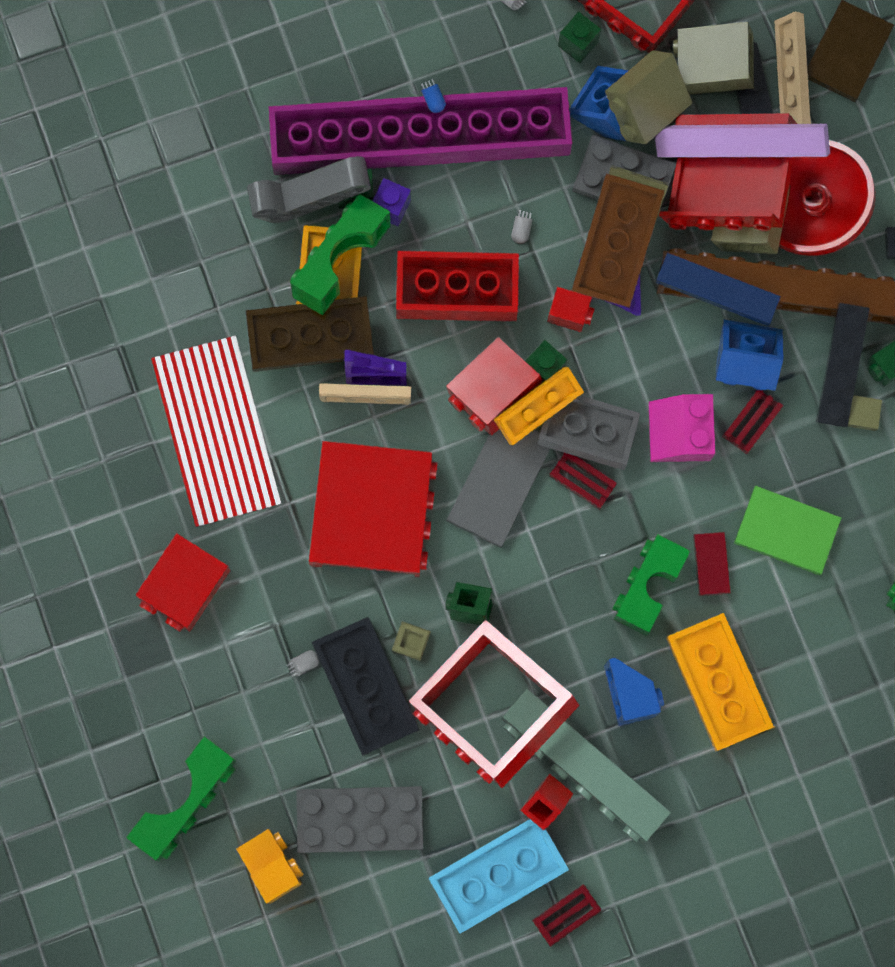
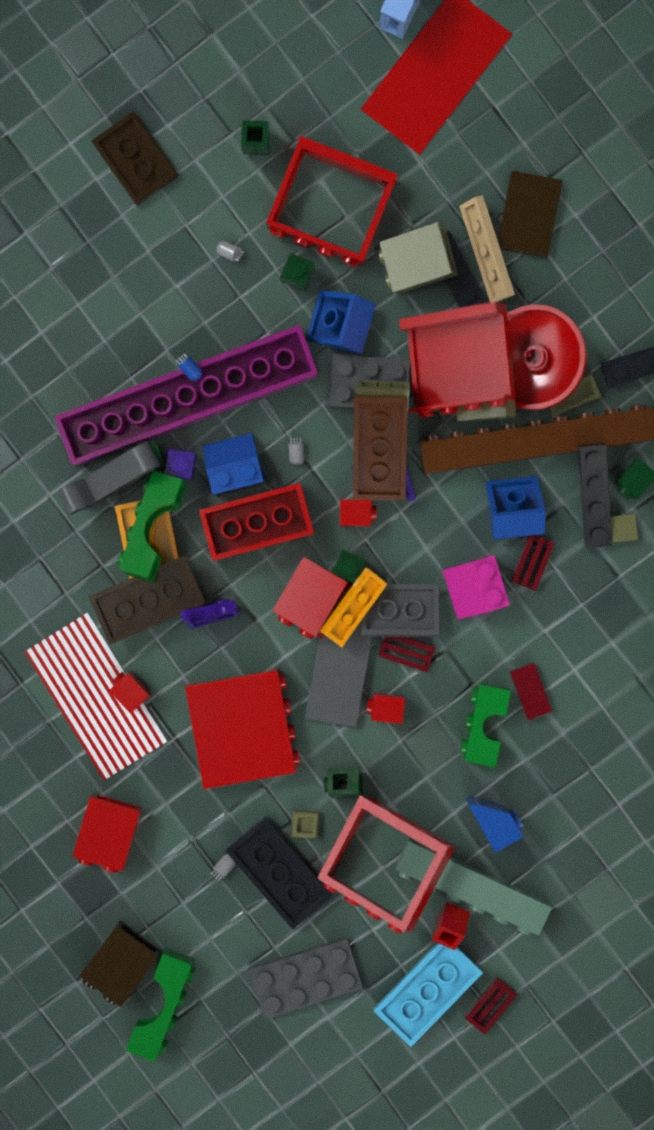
camera: 15 degrees left, 10 degrees up
light orange brick [236,829,304,904] -> none
tan tile [319,383,411,405] -> none
olive brick [605,50,693,144] -> none
lavender tile [655,124,830,157] -> none
dark blue tile [655,253,781,326] -> none
light orange plate [666,613,774,752] -> none
bright green tile [734,486,841,576] -> none
none -> dark brown brick [79,921,161,1007]
none -> red brick [109,671,152,713]
none -> blue slope [202,433,265,496]
none -> red brick [366,693,405,724]
none -> olive tile [549,373,602,418]

